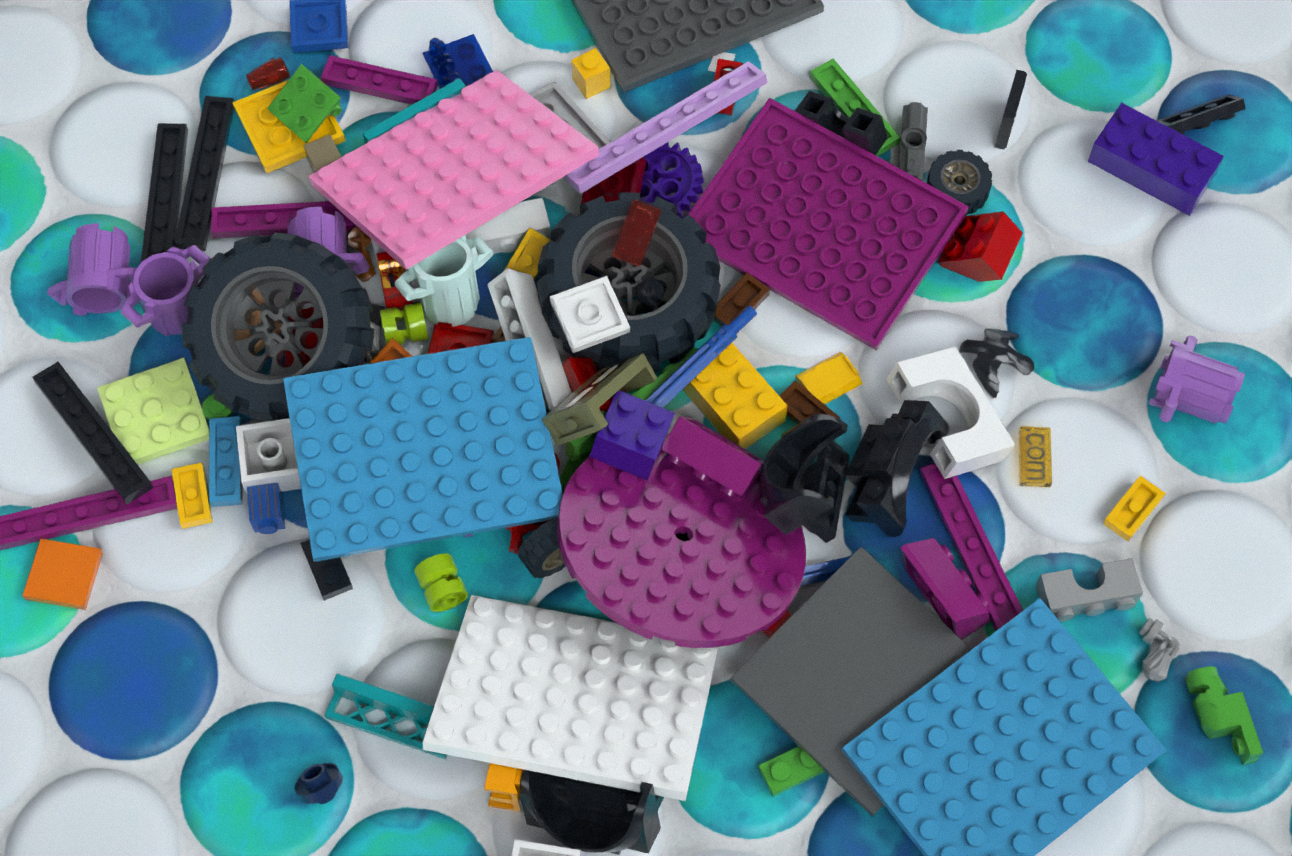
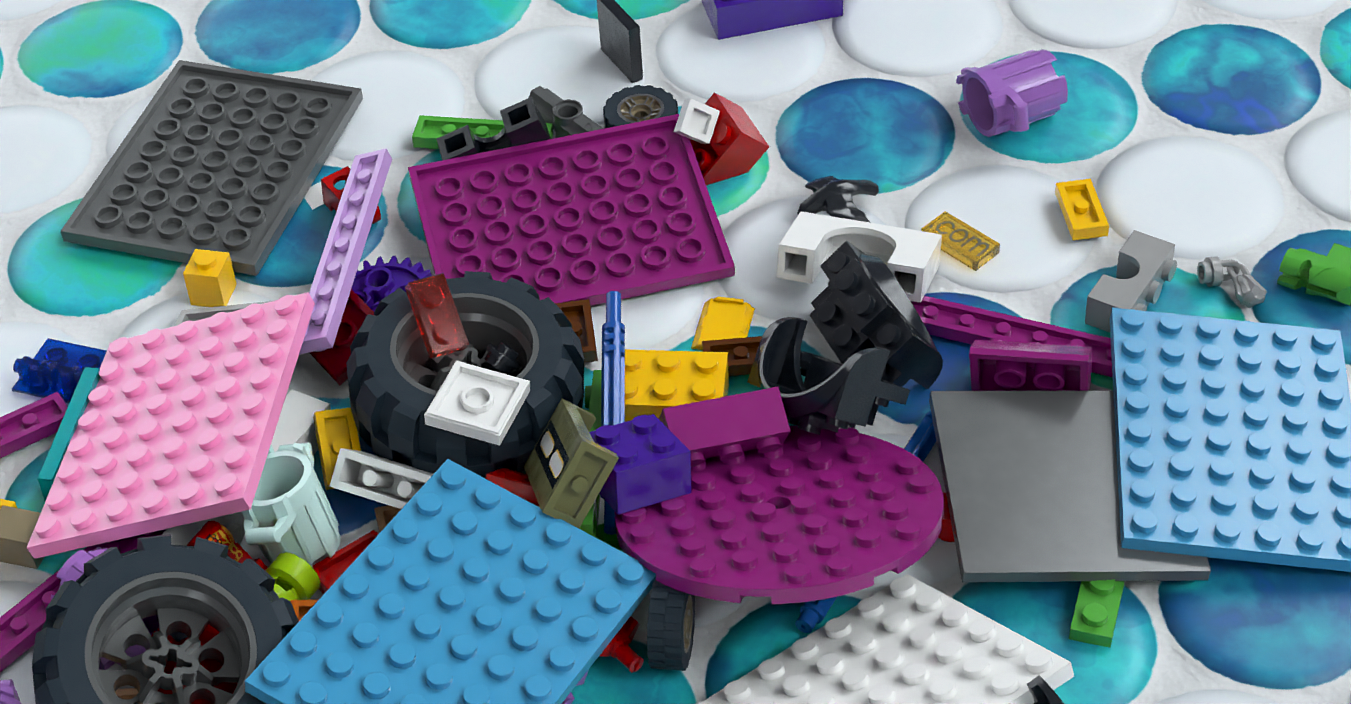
camera: 45 degrees left, 20 degrees down
none -> white plate [674,98,720,144]

